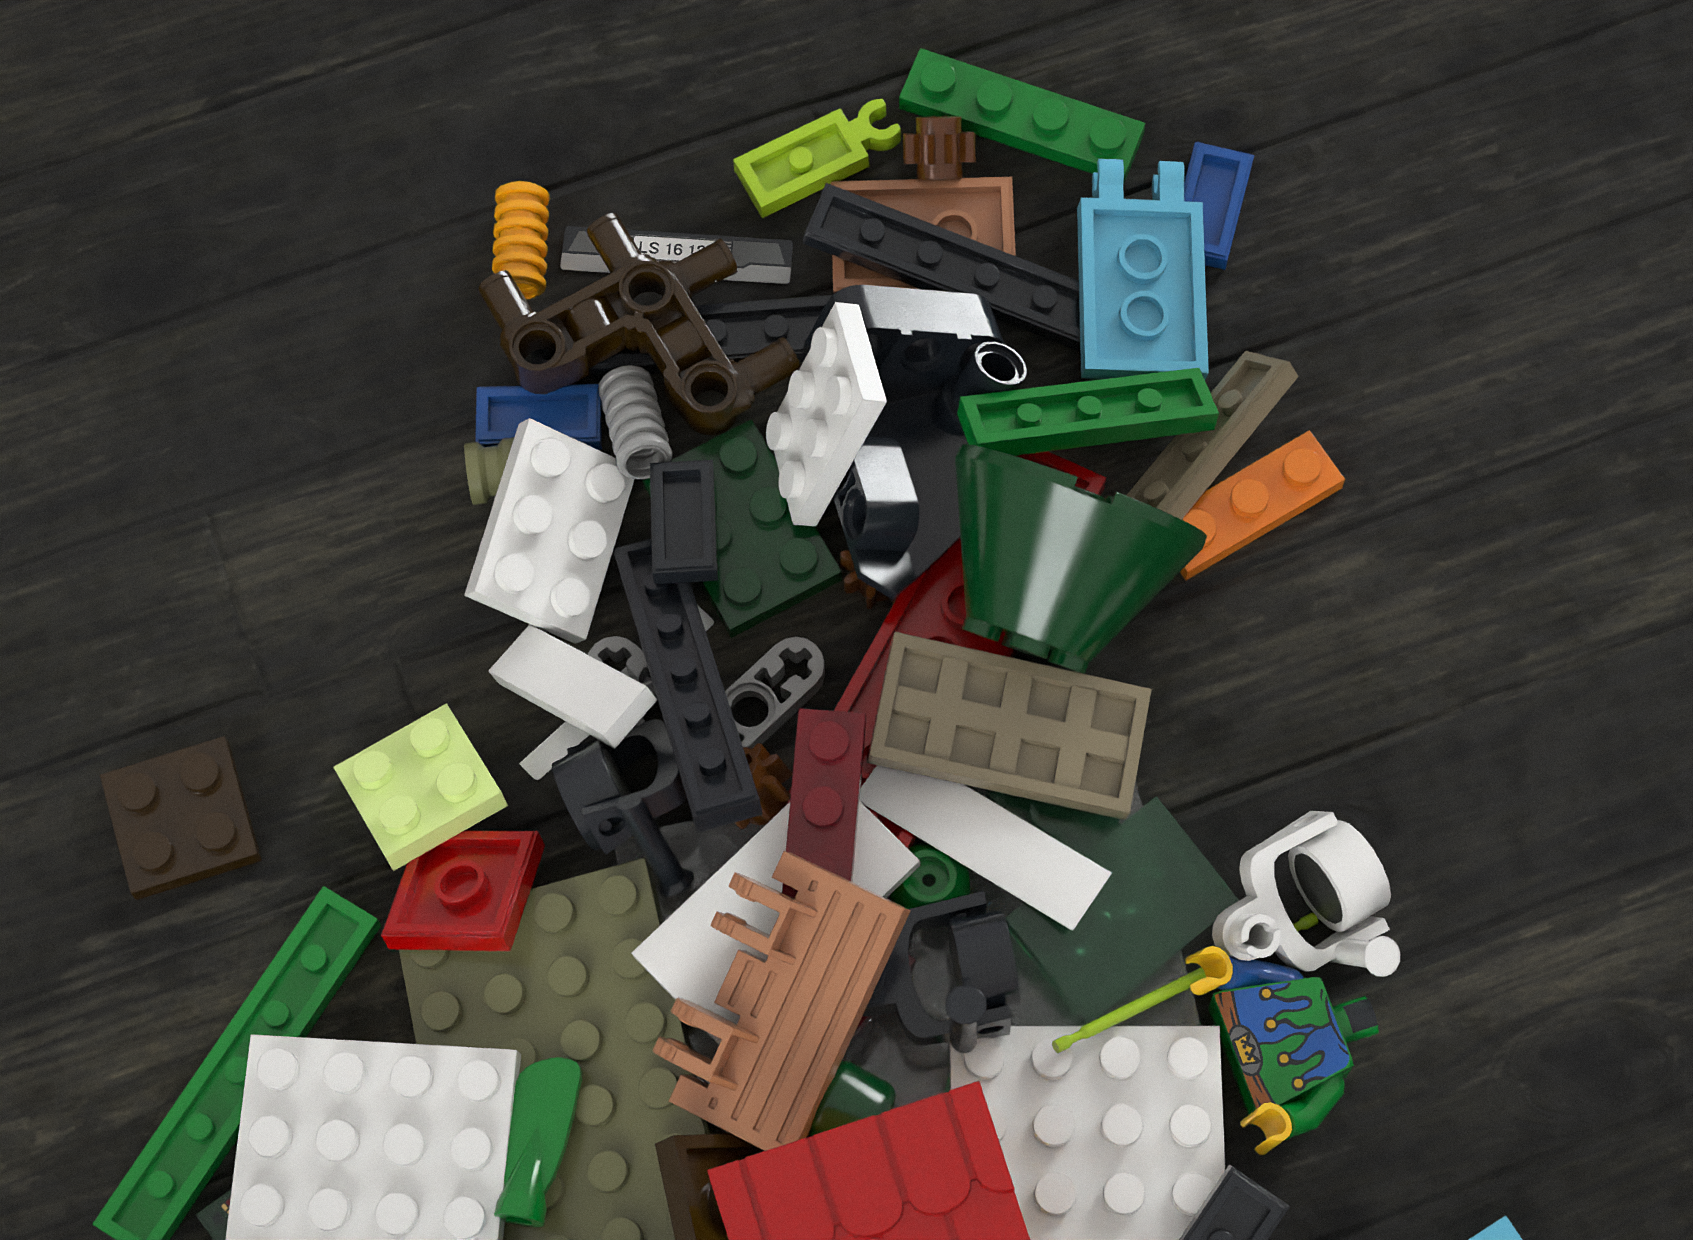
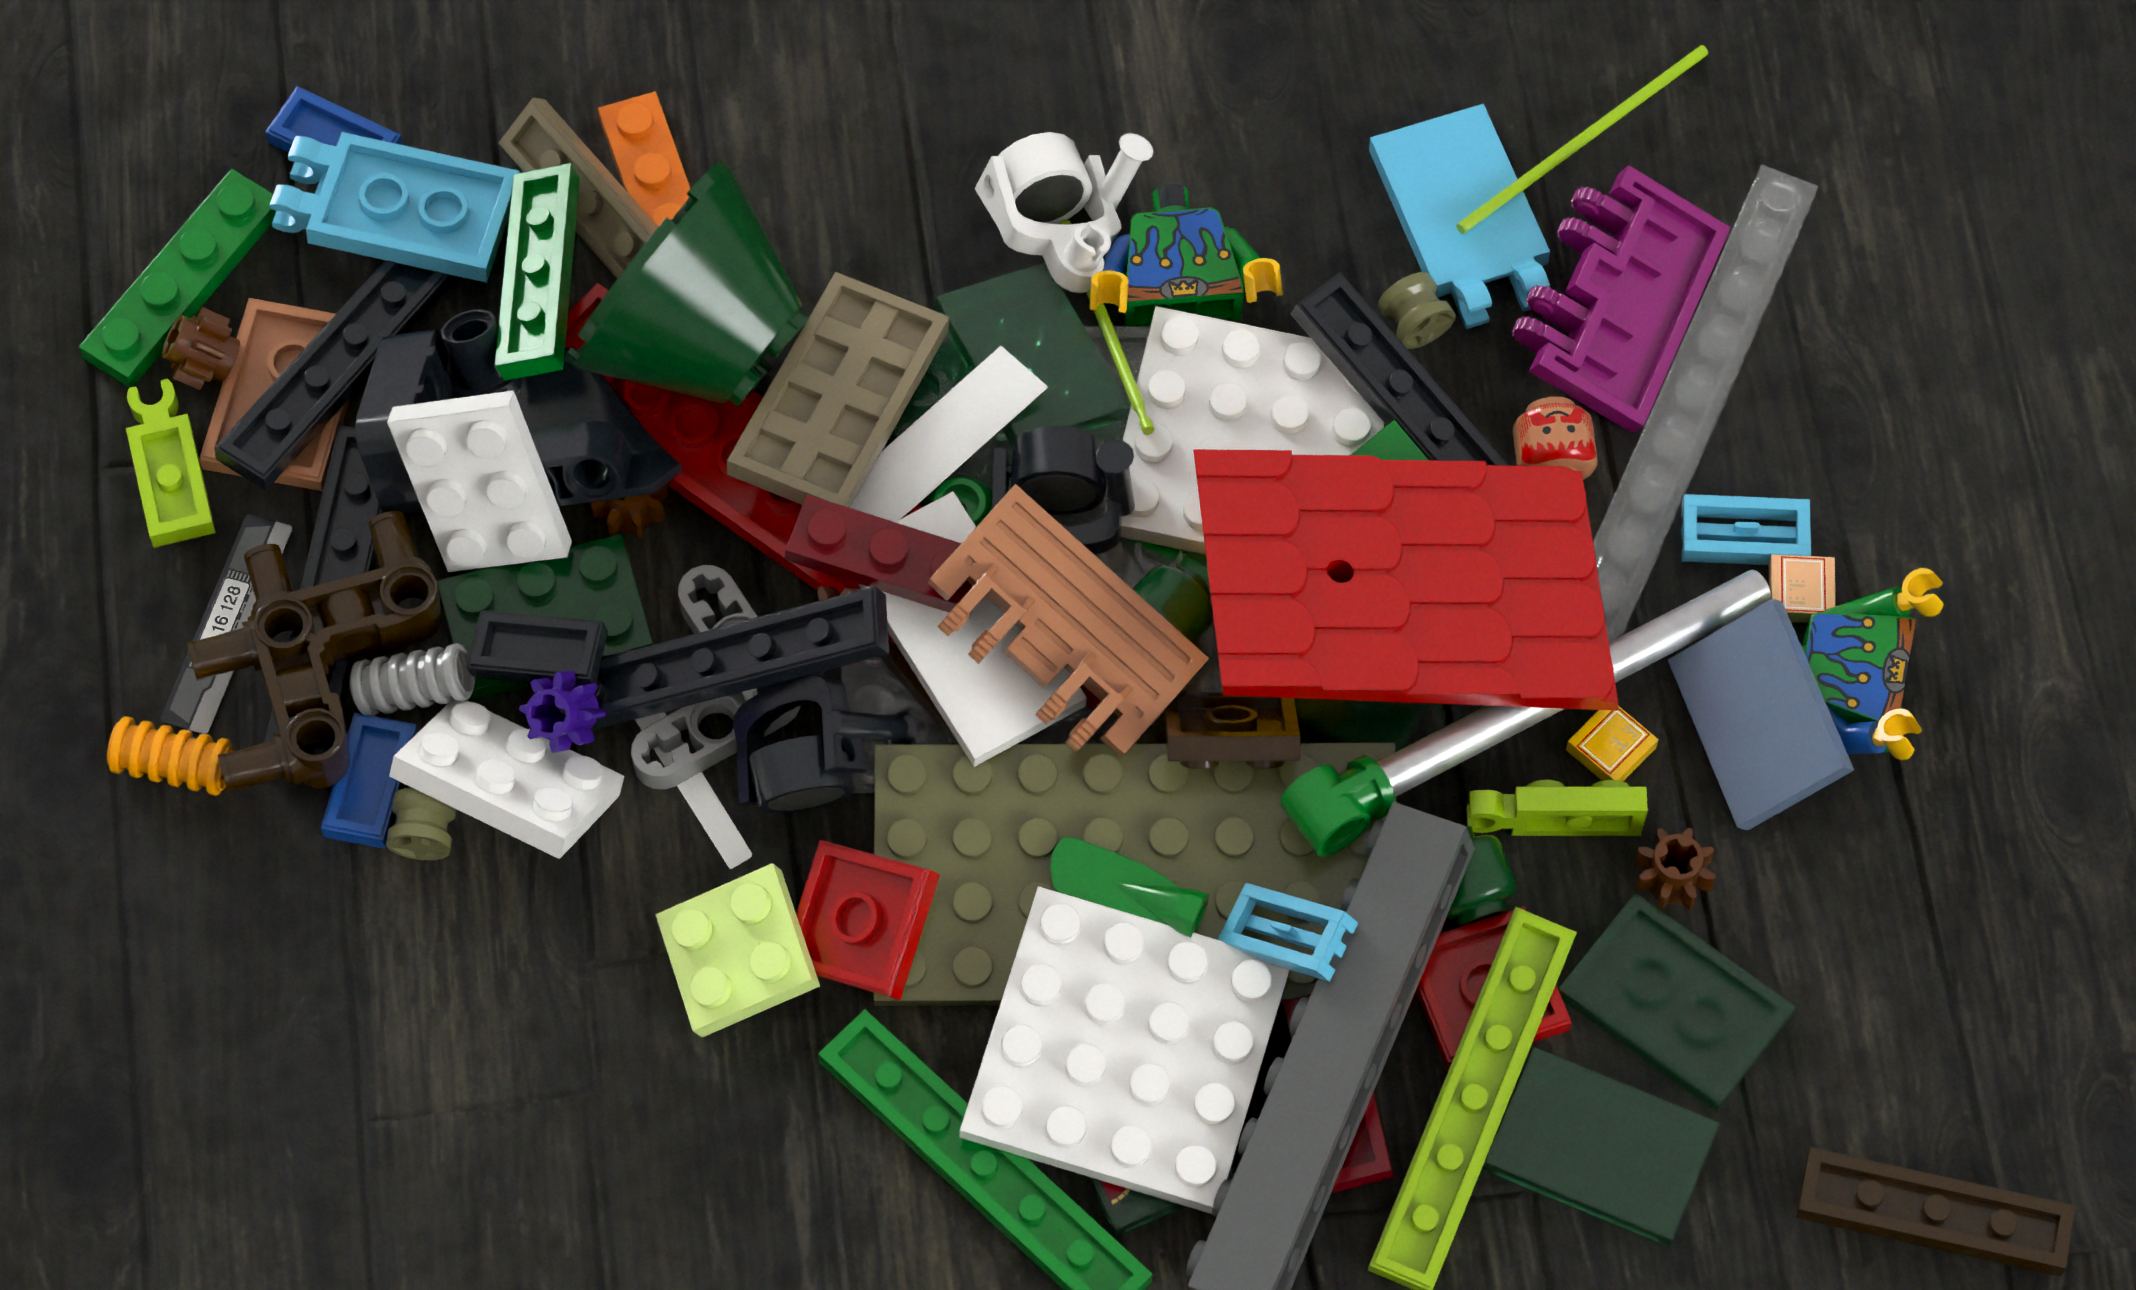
camera: 80 degrees left, 5 degrees down
dark brown plate [100,736,262,900] -> none
white tile [489,624,657,749] -> none
none -> dark purple gear [519,670,606,753]

